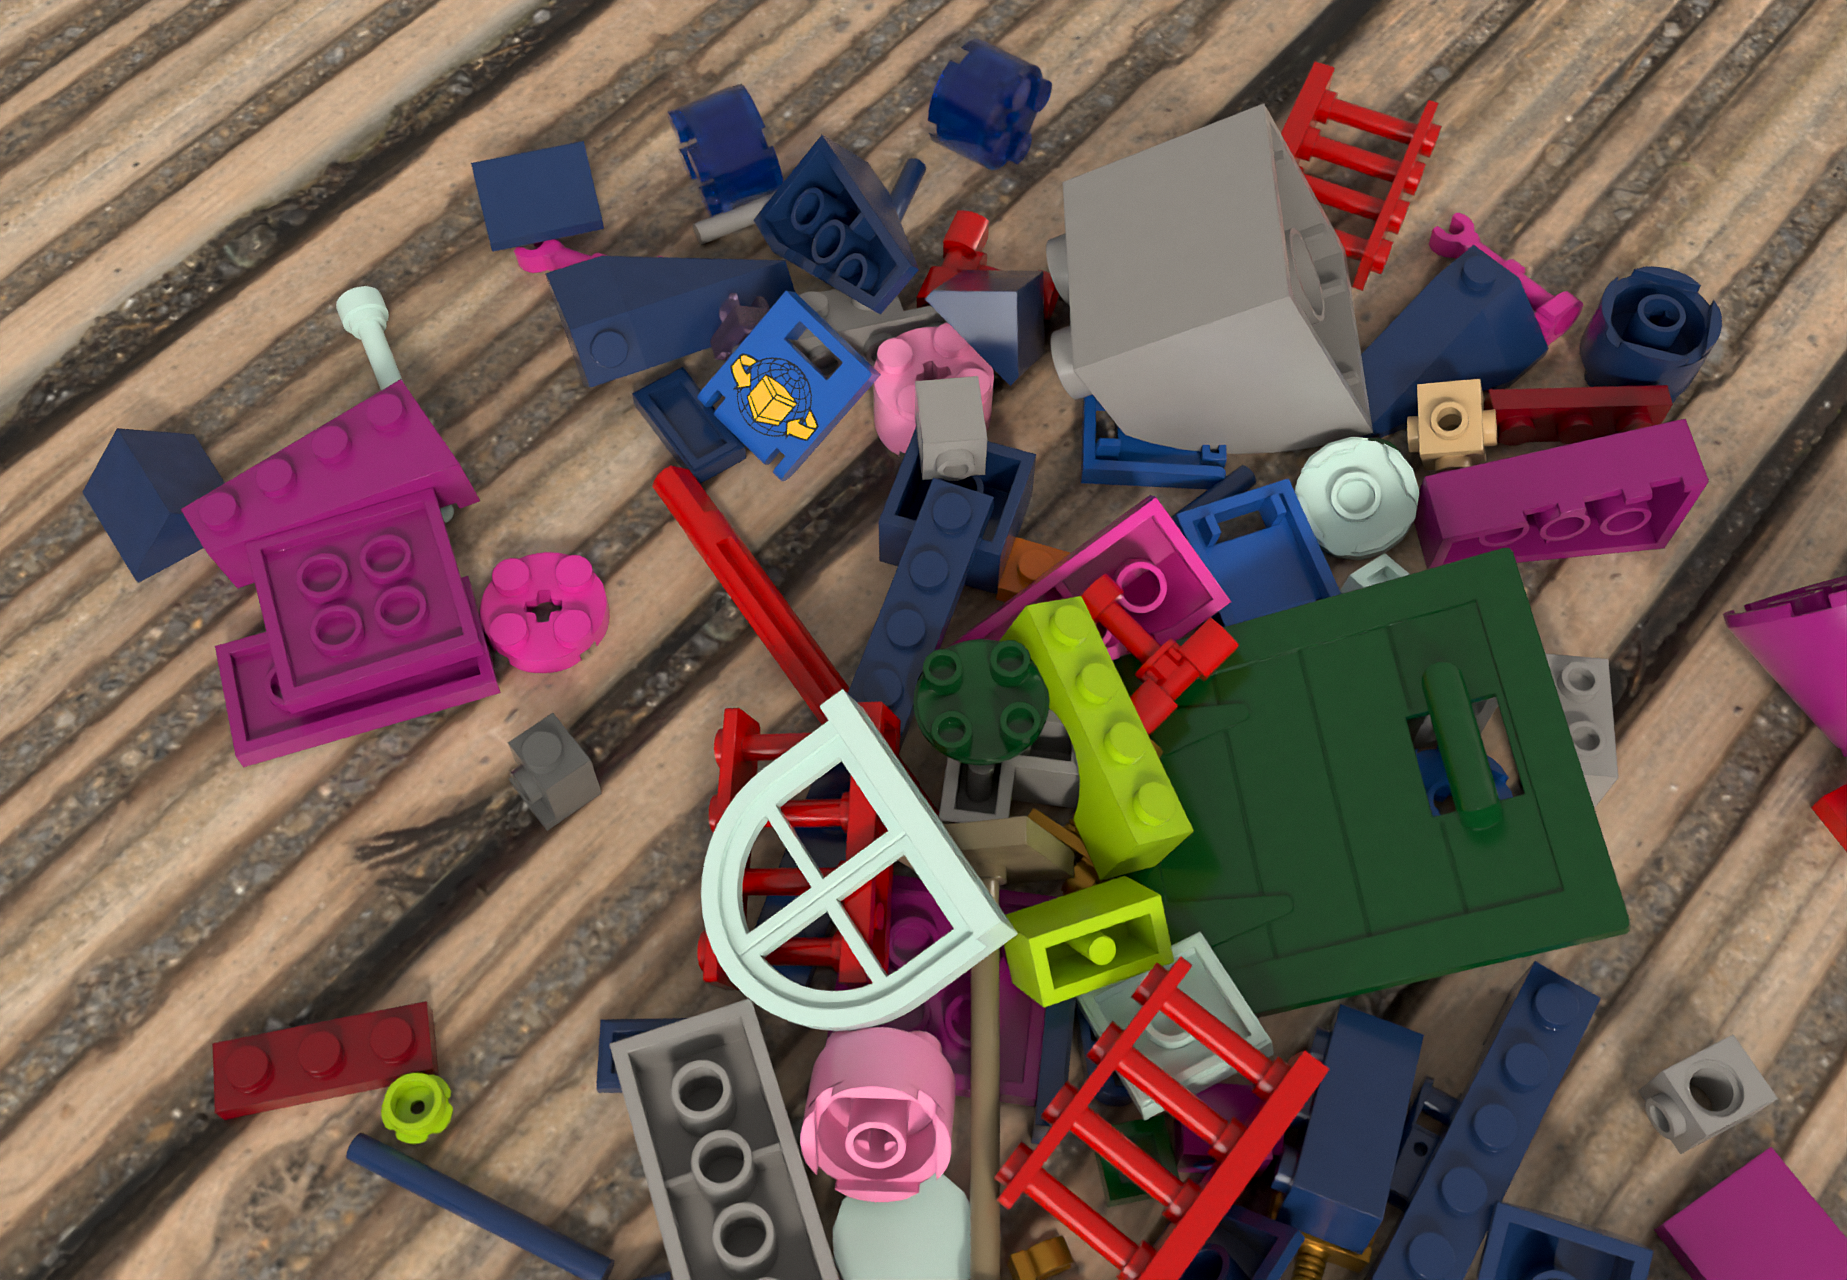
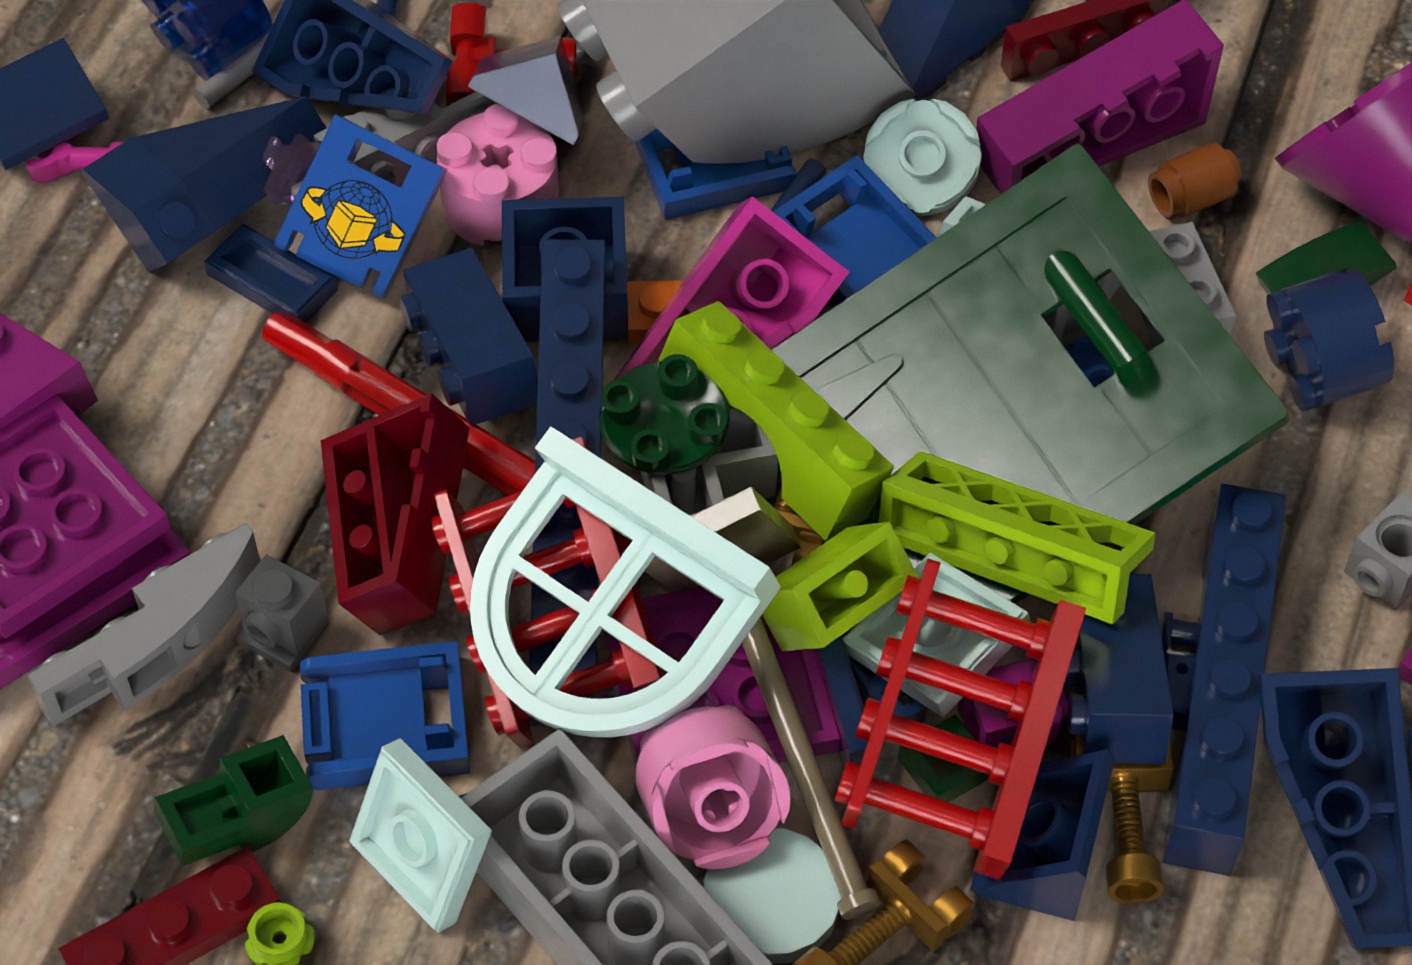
camera: 20 degrees left, 5 degrees down
dark pink plate [480,552,610,673] -> none
light grey brick [915,376,987,481] -> none
red bar [1081,574,1239,736] -> none
tan brick [1407,379,1497,474] -> none
none -> light grey slope [27,523,260,727]
none -> dark green brick [154,735,313,866]
none -> blue container [300,641,470,790]
none -> dark red wedge [320,393,470,636]
none -> light aqua plate [349,738,492,933]
none -> dark blue brick [399,247,538,426]
none -> lime fence [879,451,1156,625]
none -> dark orange brick [1148,142,1241,217]
none -> dark green slope [1256,221,1397,294]
none -> dark blue brick [1264,268,1394,412]

